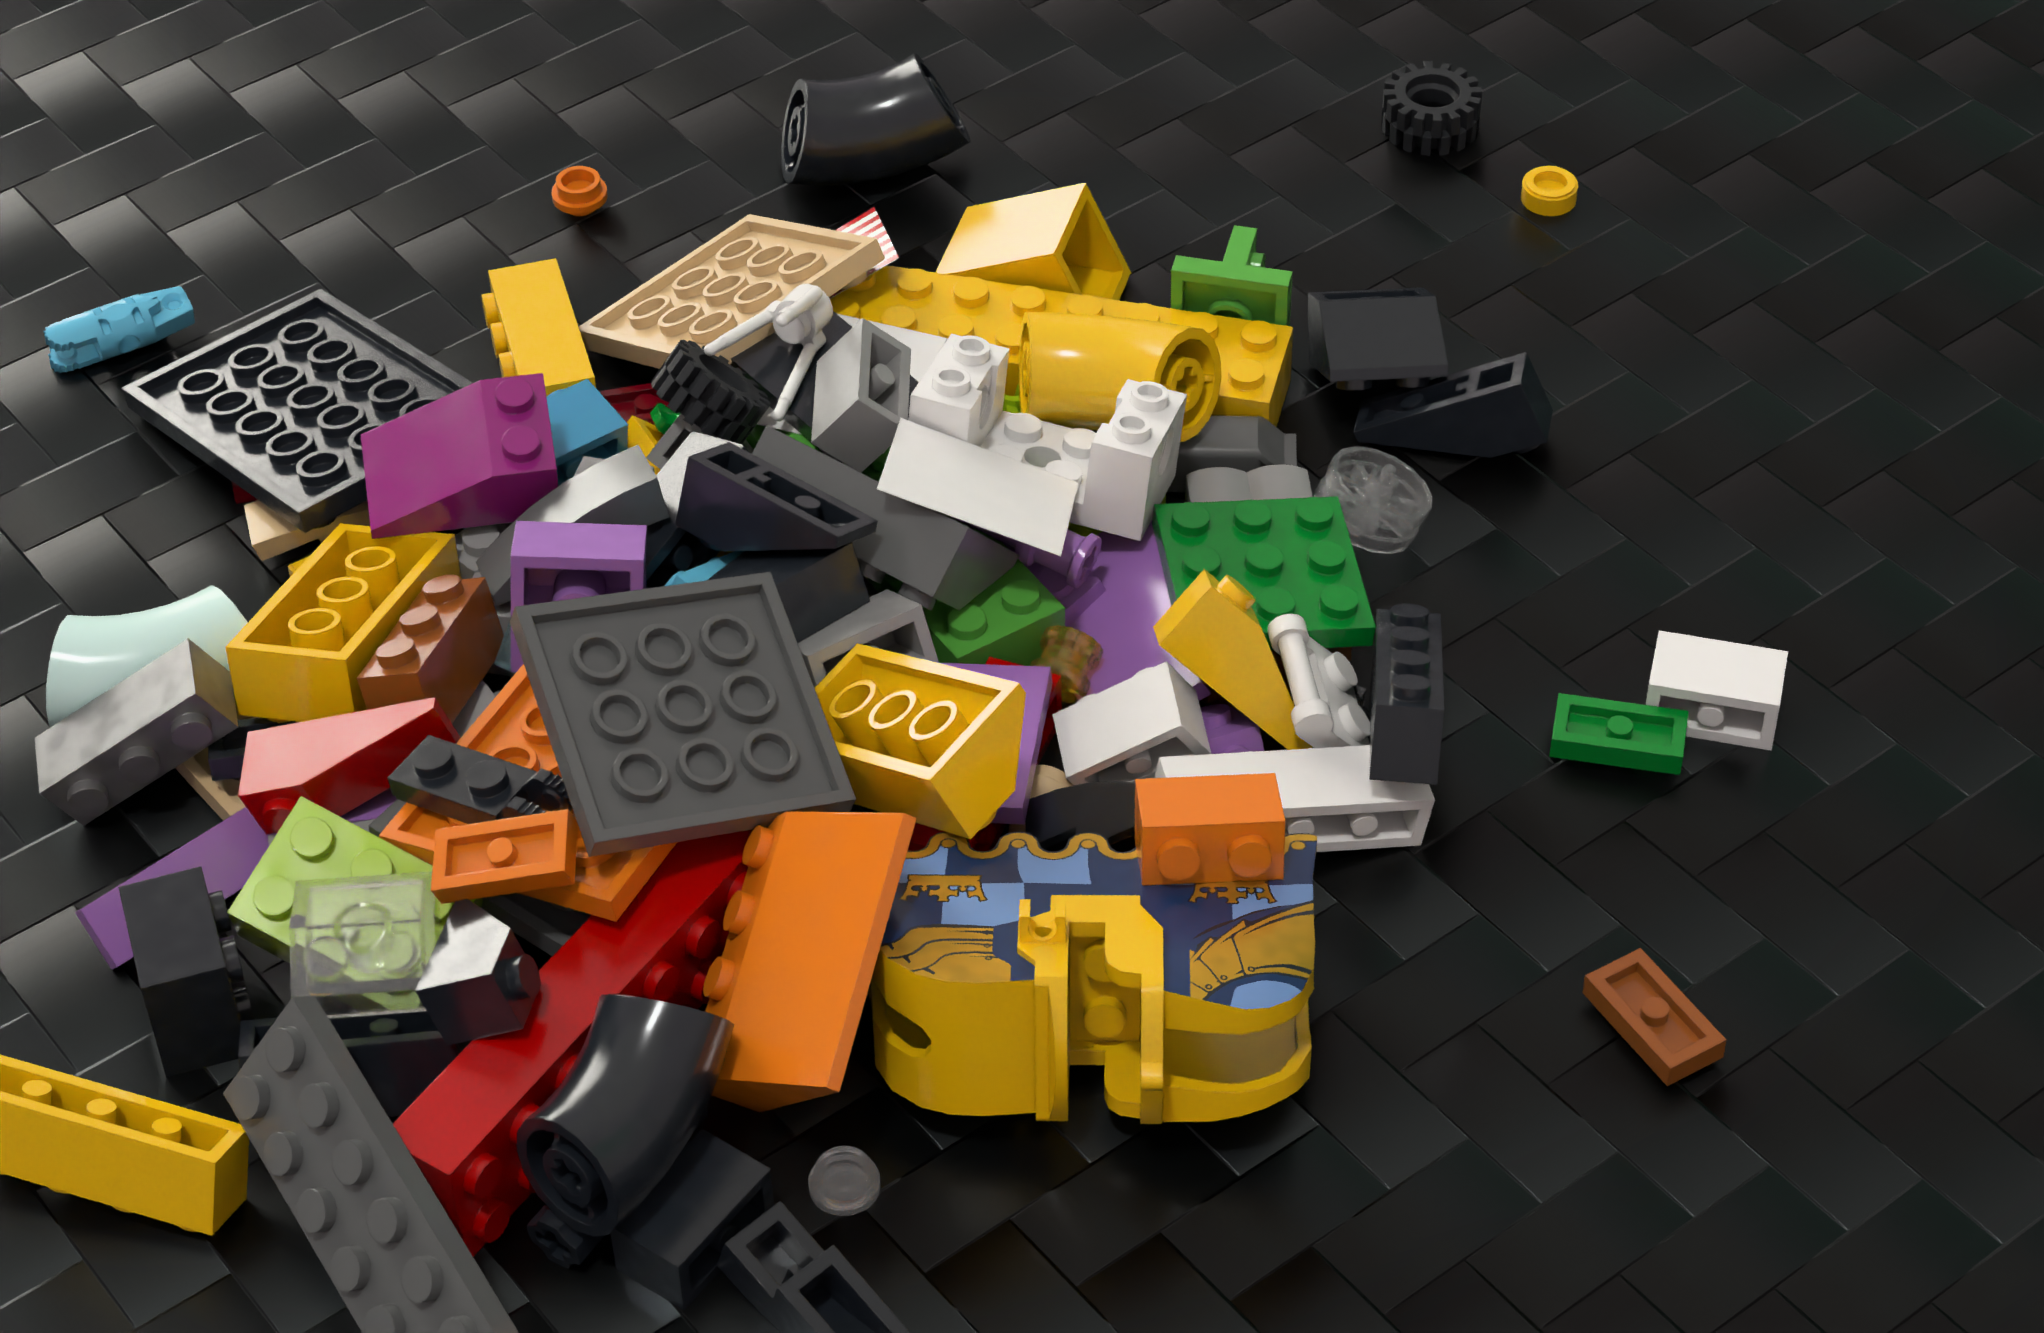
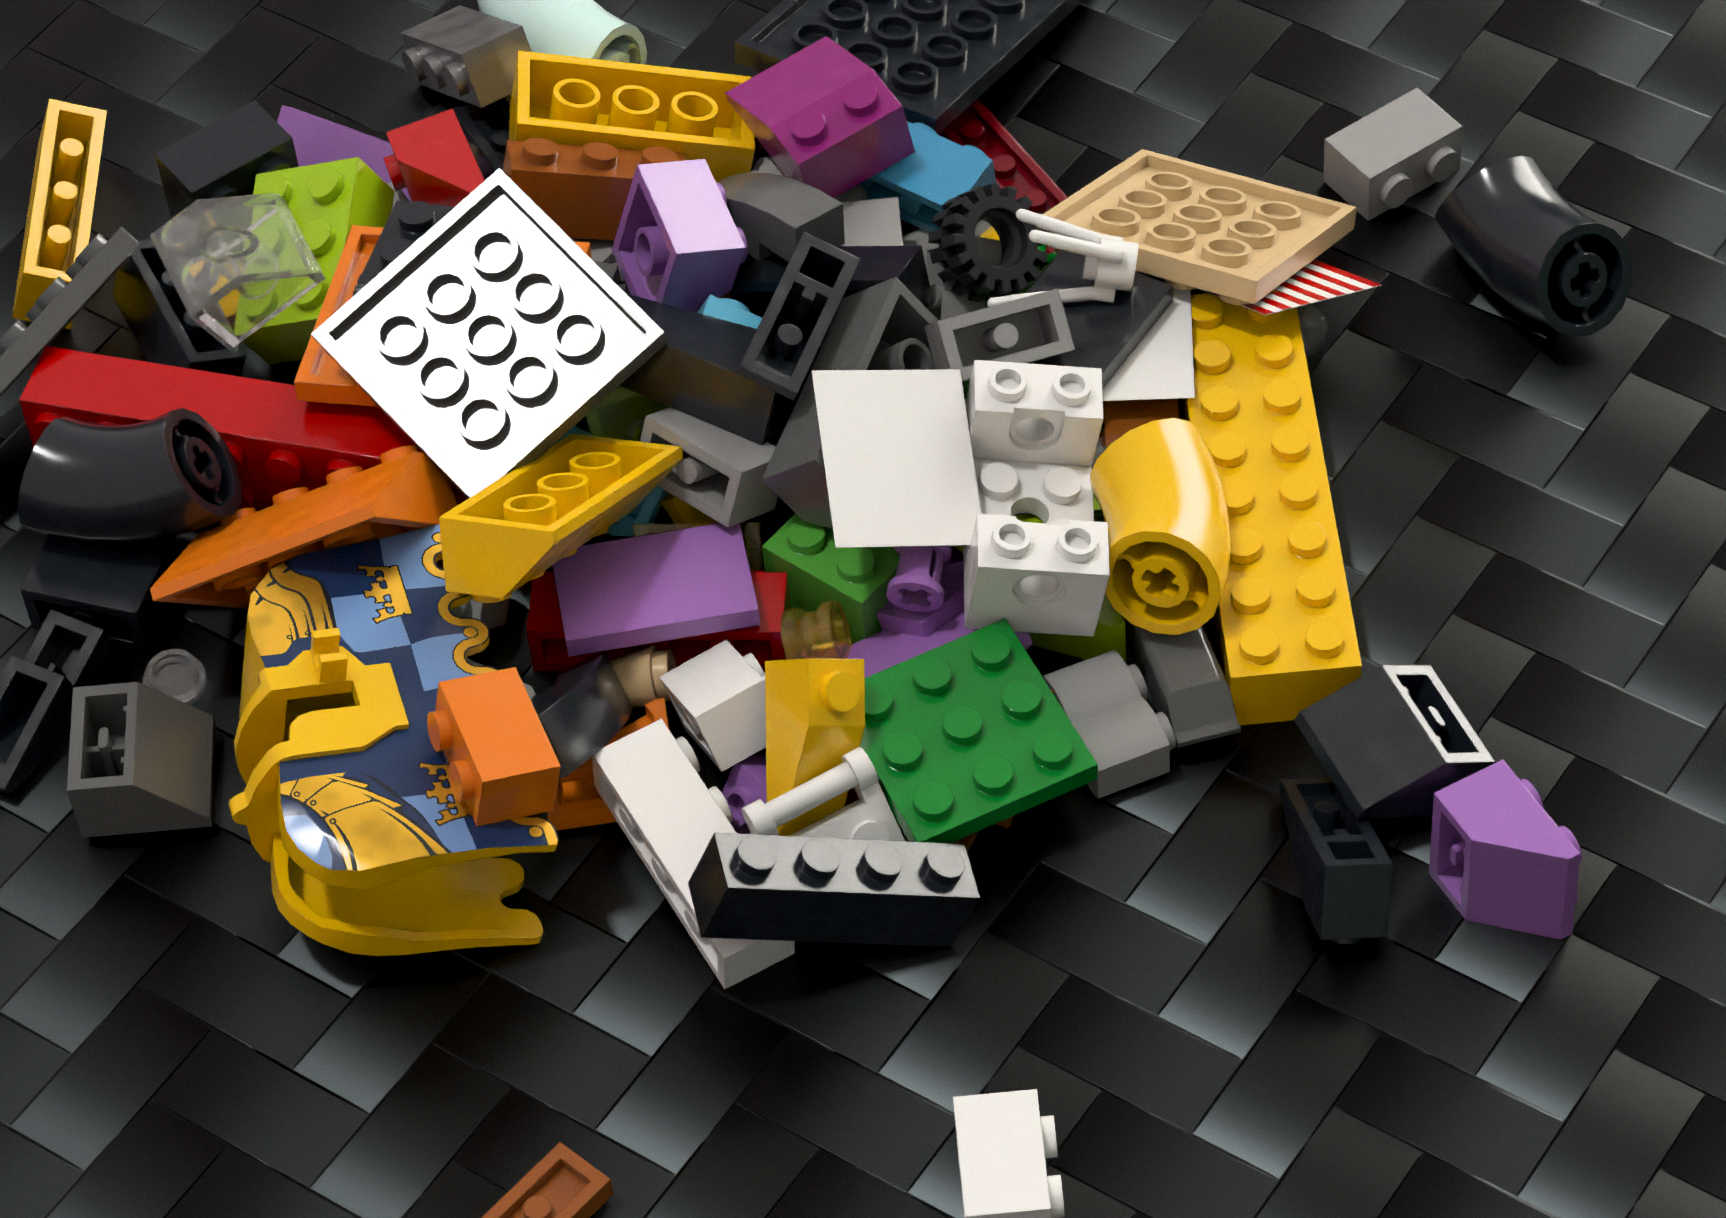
camera: 75 degrees right, 5 degrees up
slope [415,899,541,1046] -> none
orange plate [431,809,578,904] -> none
yellow brick [481,258,596,397] -> none
orange plate [551,166,608,216] -> none
yellow slope [935,183,1131,300] -> none
bright green bracket [1171,225,1293,326] -> none
clear wheel [1314,446,1432,554] -> none
green plate [1549,693,1688,775] -> none
none -> dark grey slope [67,682,216,838]
none -> light grey brick [1324,88,1463,221]
none -> medium lavender slope [1429,759,1582,940]

